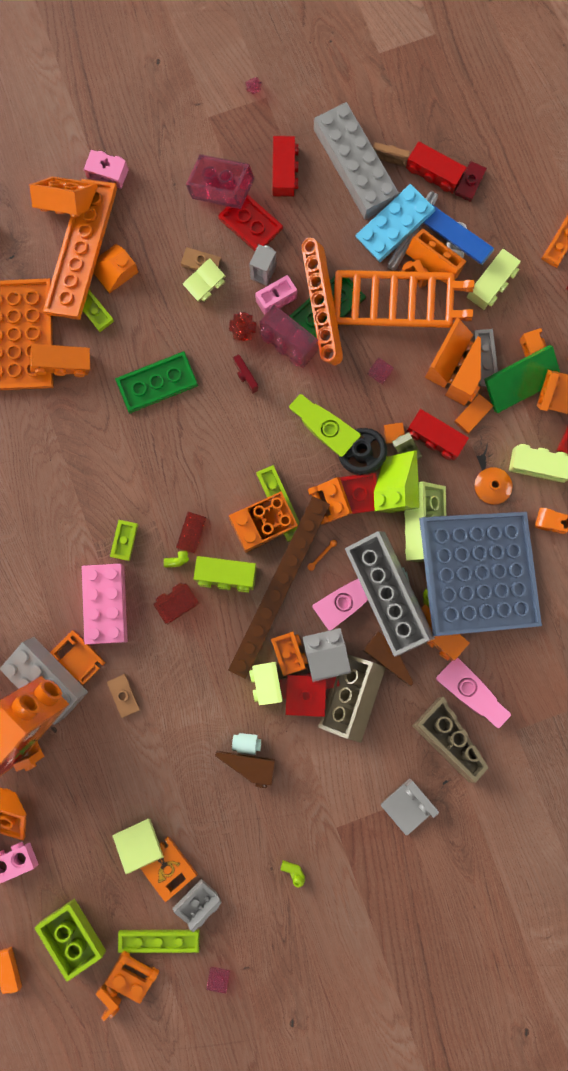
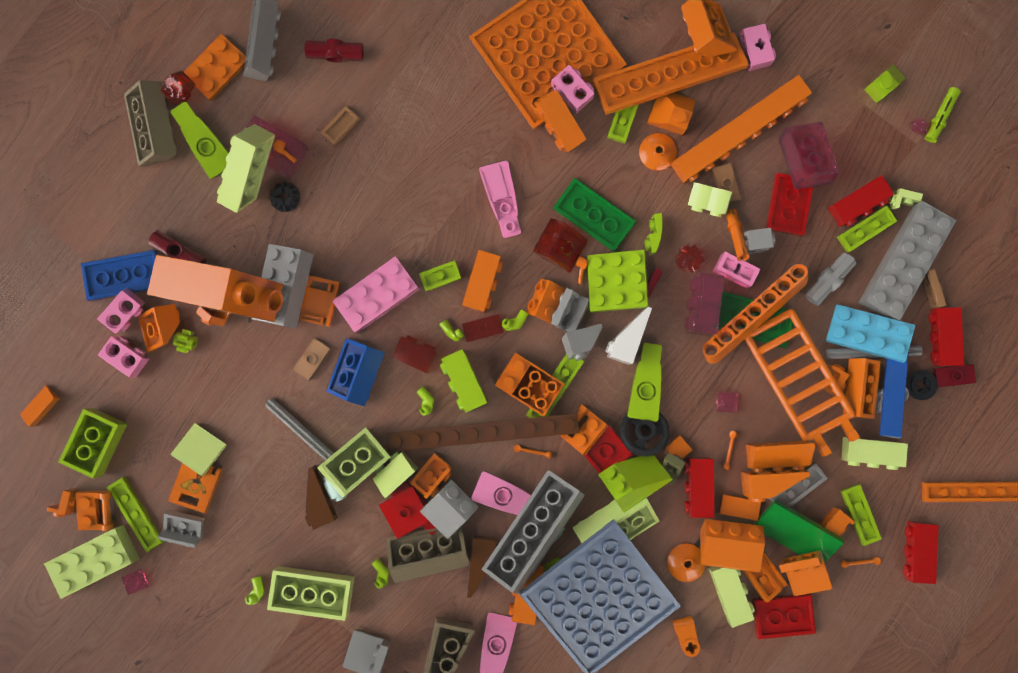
camera: 65 degrees right, 5 degrees up
none -> yellowish green brick [44,525,140,599]
none -> lime gear [173,329,198,353]
none -> light grey axle [265,398,334,460]
none -> yellowish green brick [267,566,355,621]
none -> yellowish green brick [318,427,390,498]
none -> blue slope [326,338,385,407]
none -> lime arm [371,558,390,589]
none -> lime arm [416,386,434,416]
none -> orange brick [462,250,503,313]
none -> bright pink piece [479,161,521,238]
none -> lime arm [502,310,529,331]
none -> orange bracket [526,279,566,324]
none -> clear red slope [533,218,588,273]
none -> bright pink brick [551,65,595,114]
none -> light grey bracket [551,288,590,332]
none -> light grey slope [562,324,603,361]
none -> orange hand [575,257,588,284]
none -> lime plate [587,250,649,313]
none -> white slope [605,307,652,365]
none -> orange dish [639,133,677,171]
none -> lime slope [644,213,662,255]
none -> orange brick [671,75,812,183]
none -> orange slope [700,519,765,572]
none -> orange hinge [723,431,738,470]
none -> orange pin [725,208,750,261]
none -> orange plate [742,553,788,602]
none -> light grey piece [805,252,857,306]
none -> lime plate [837,205,897,253]
none -> lime plate [840,484,882,546]
none -> lime slope [864,64,906,103]
none -> yellowish green bracket [888,188,923,210]
none -> black gear [906,370,937,400]
none -> lime pin [924,87,961,143]

